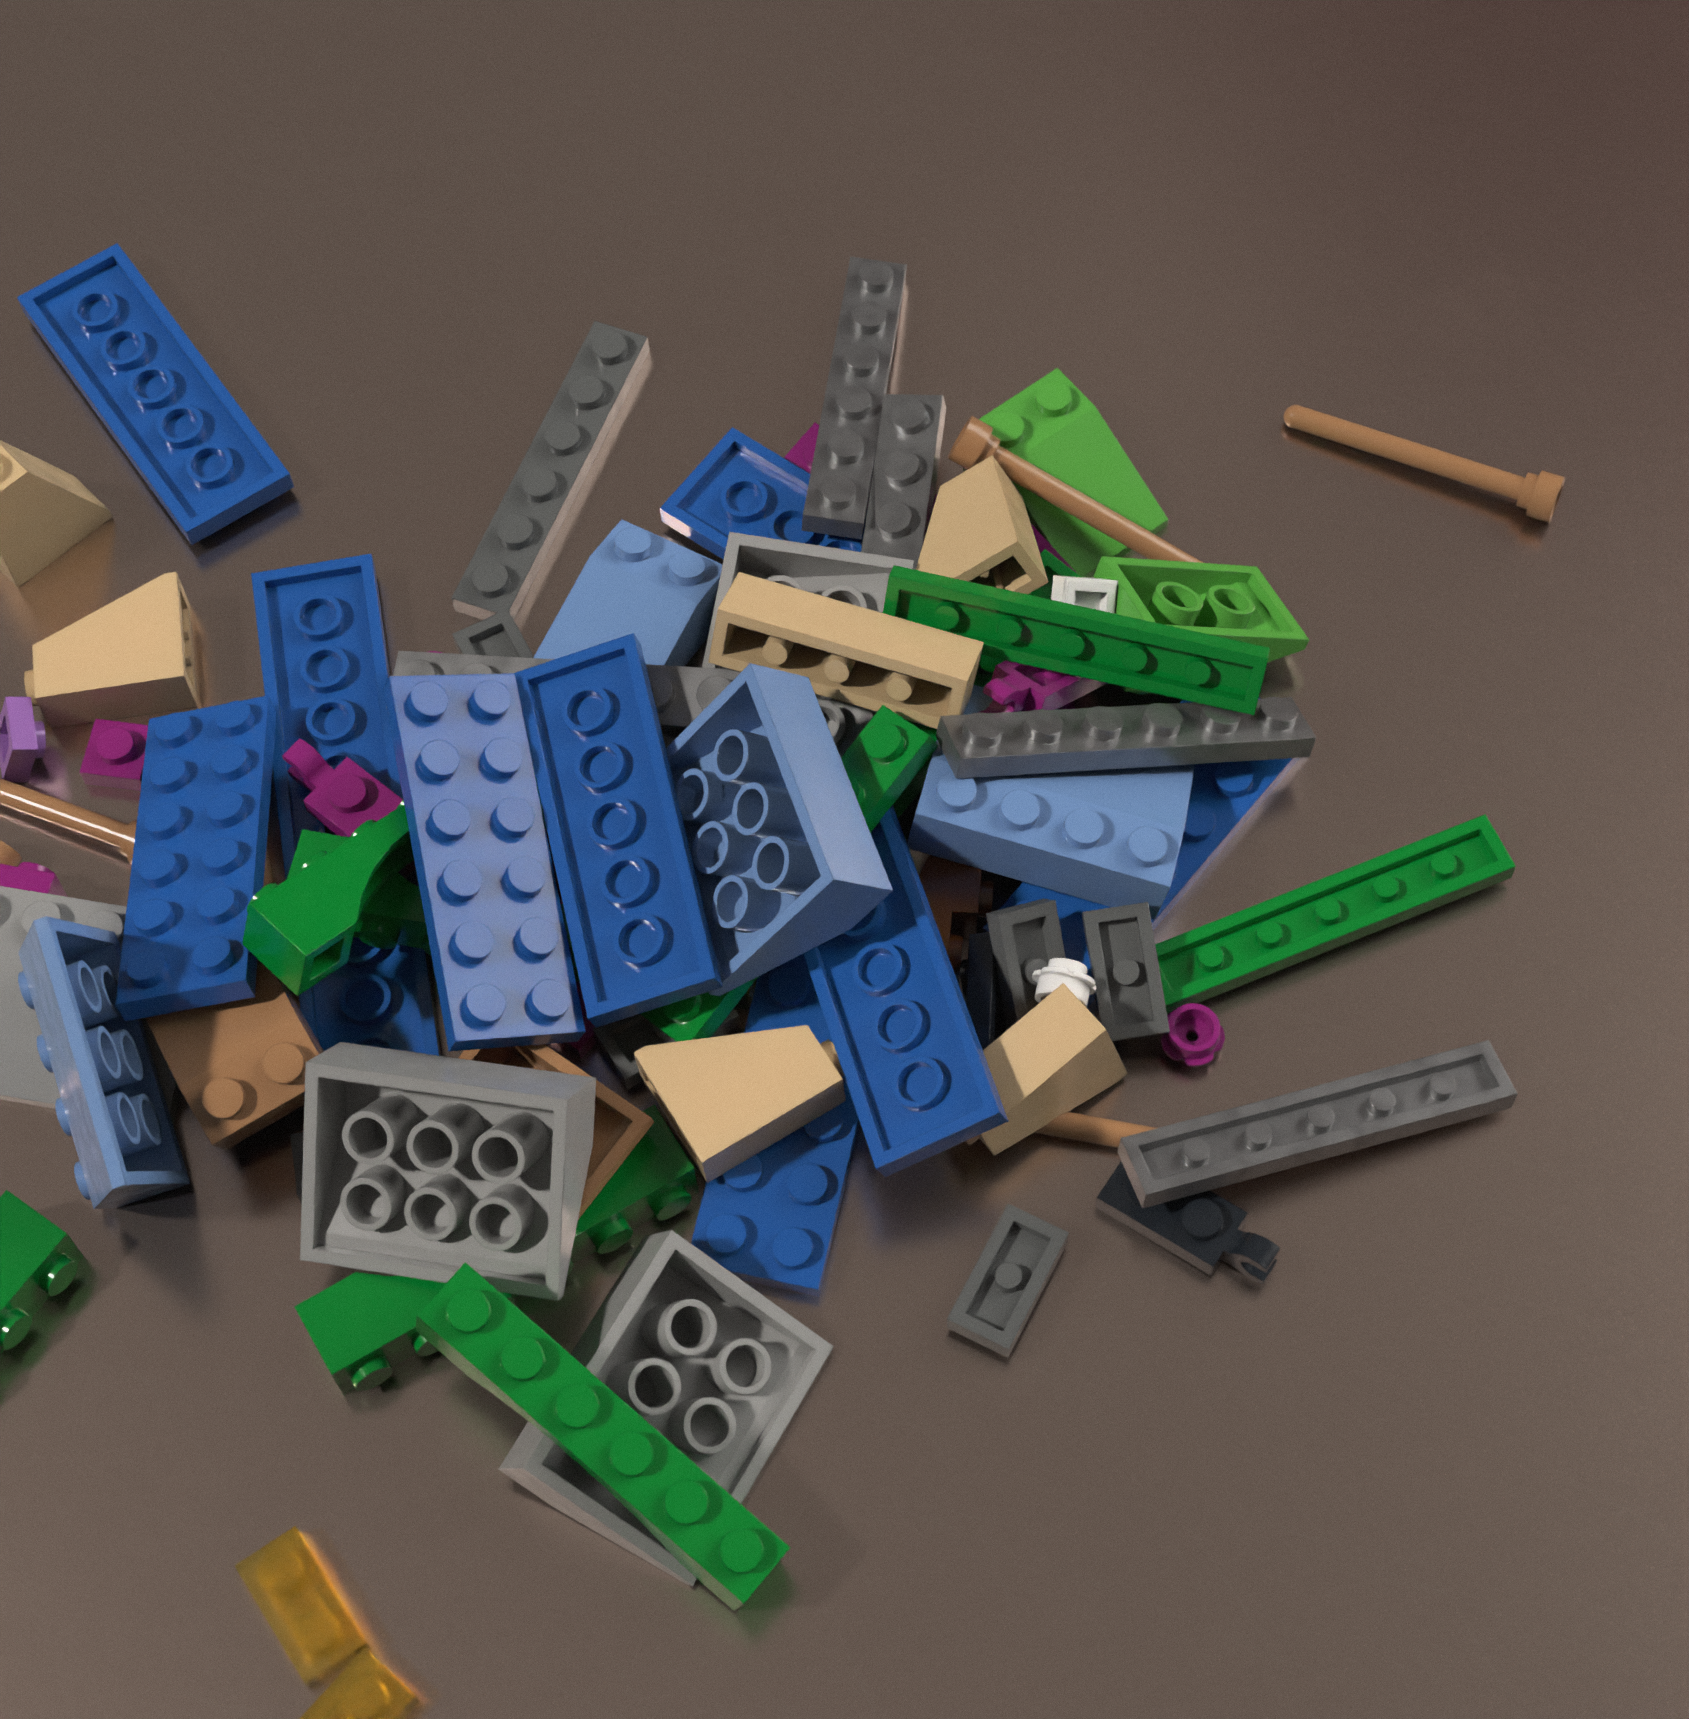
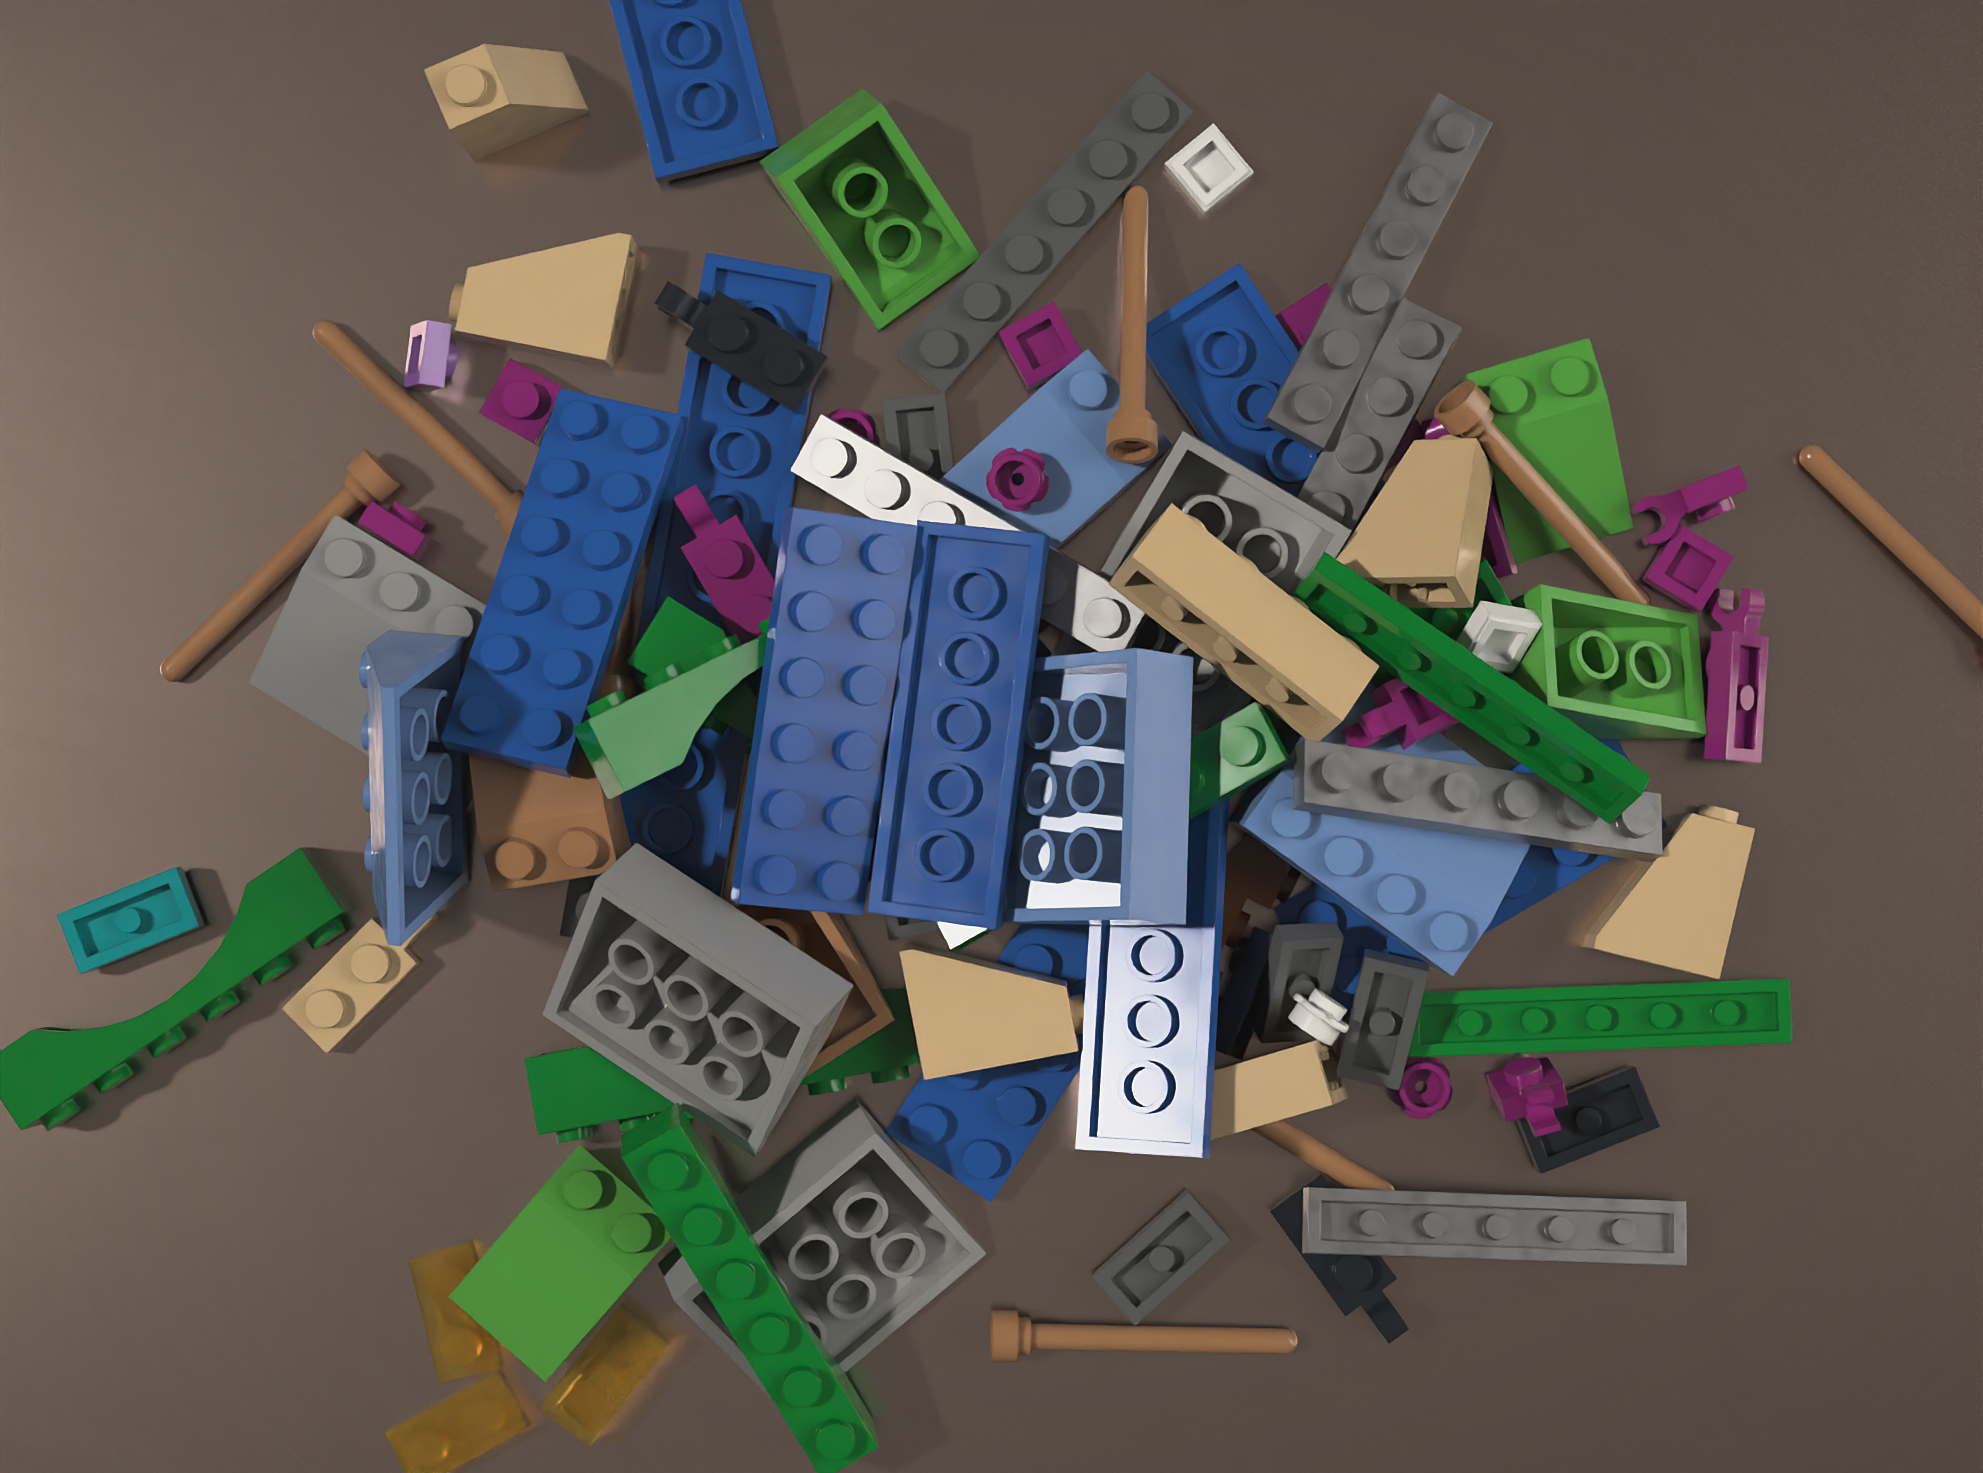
camera: 20 degrees right, 25 degrees up
none -> tan plate [282,913,439,1054]
none -> bright green slope [448,1145,671,1382]
none -> clear yellow plate [539,1302,671,1447]
none -> black plate [655,281,828,414]
none -> bright green slope [759,88,980,330]
none -> magenta plate [986,448,1050,512]
none -> medium nougat piece [990,1310,1298,1362]
none -> magenta plate [998,301,1082,390]
none -> medium nougat piece [1106,185,1158,464]
none -> white tile [1164,123,1254,216]
none -> magenta plate [1486,1057,1568,1137]
none -> black plate [1516,1065,1660,1174]
none -> tan slope [1583,804,1755,979]
none -> magenta plate [1630,465,1749,546]
none -> magenta plate [1642,524,1734,613]
none -> magenta plate [1703,588,1769,764]

